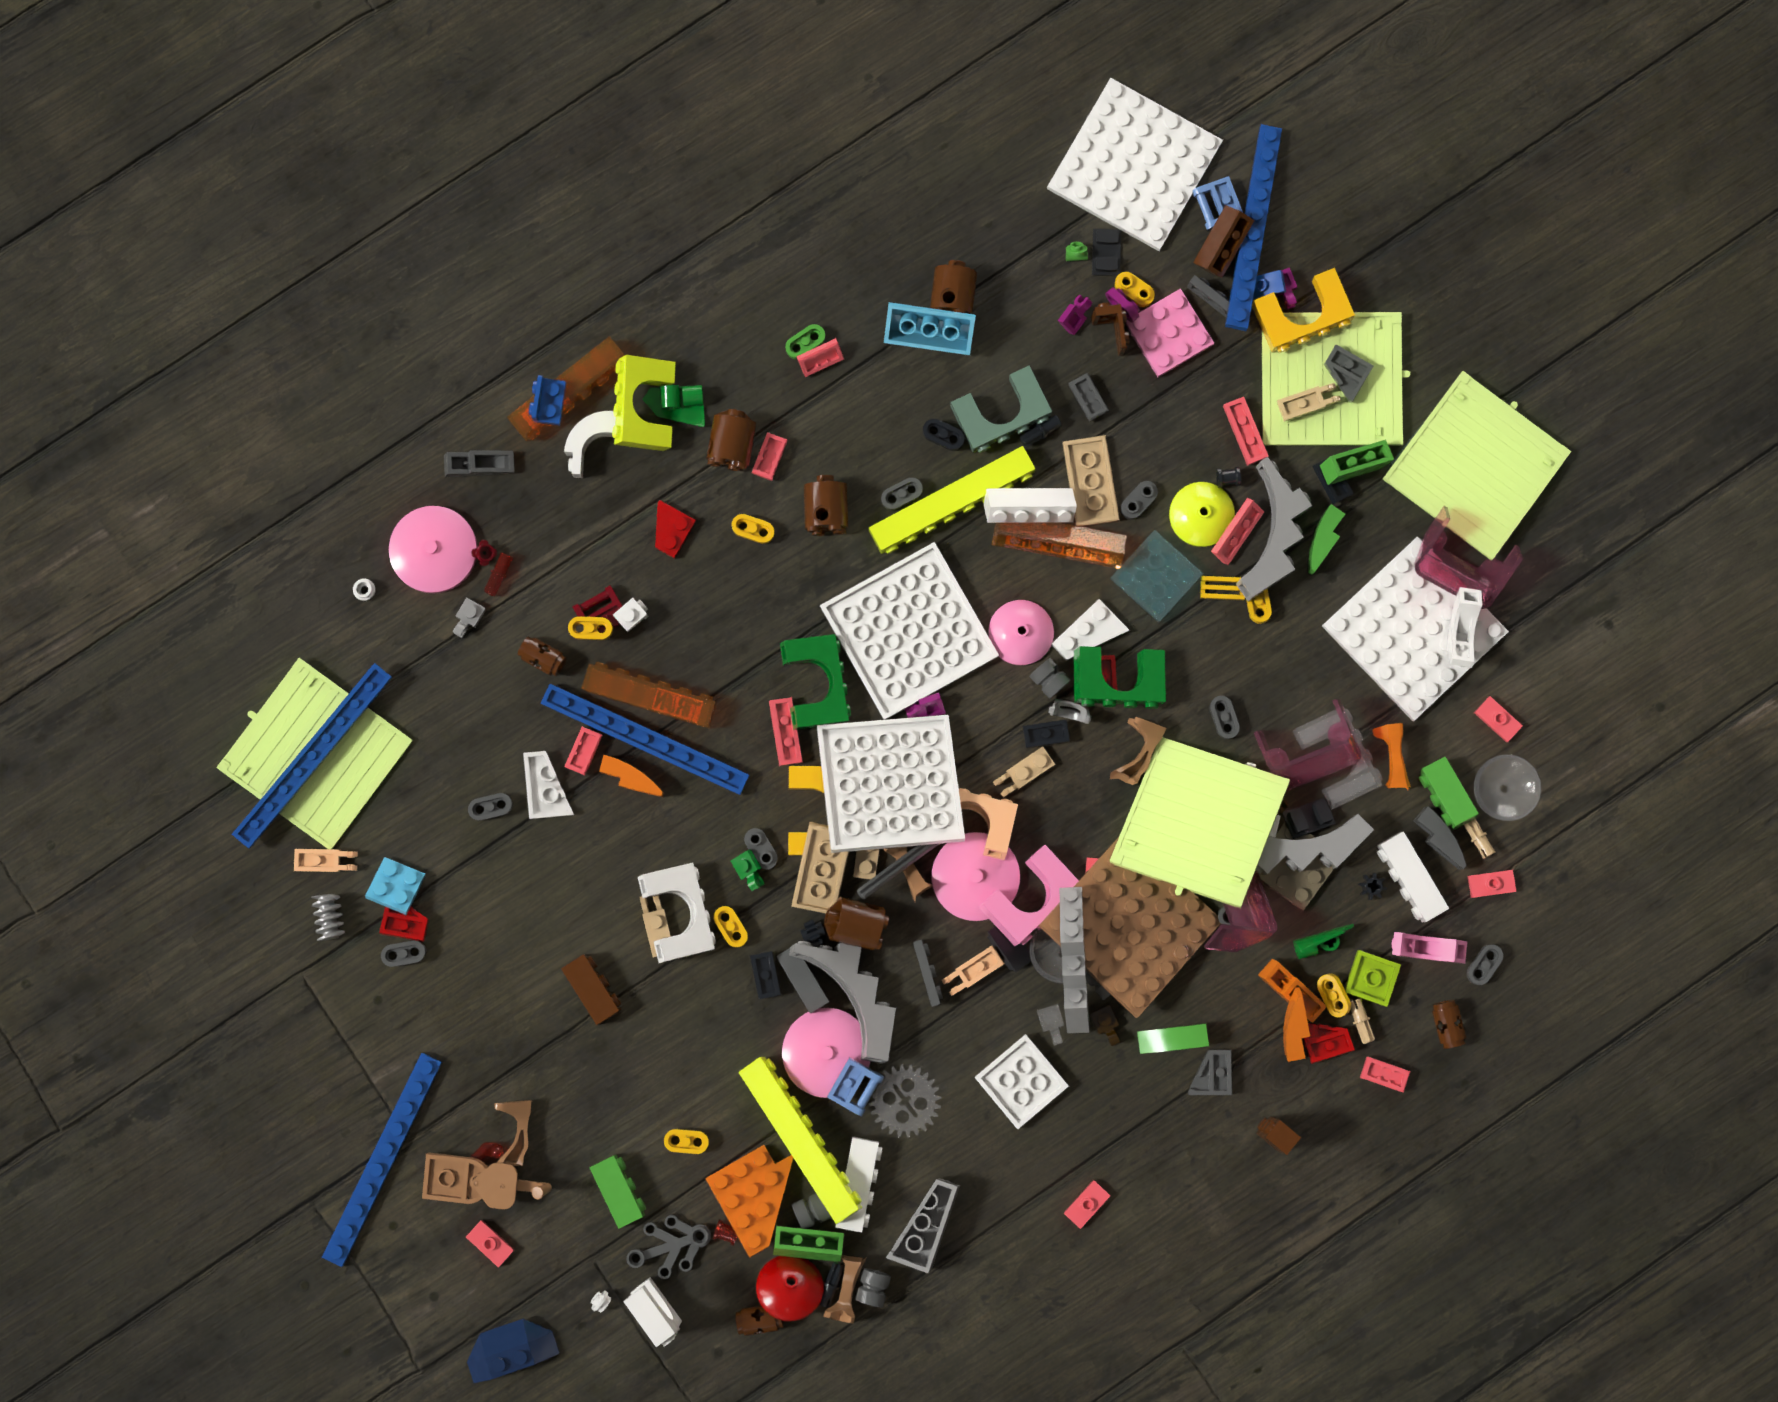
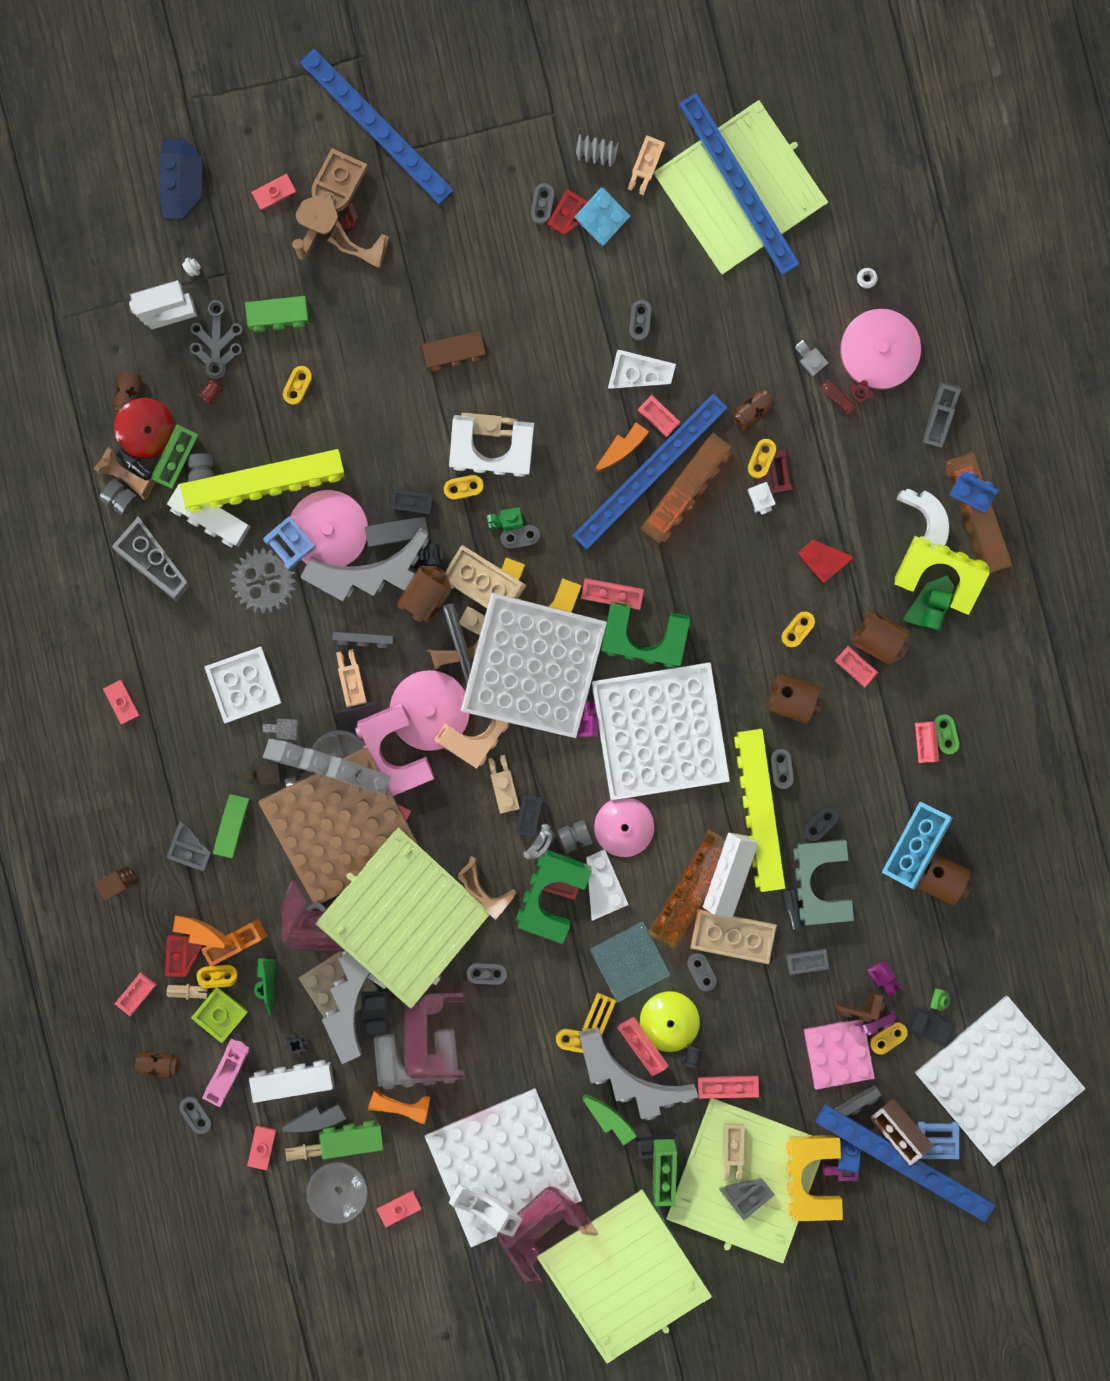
camera: 110 degrees right, 5 degrees up
orange wing [705,1145,793,1258] -> none

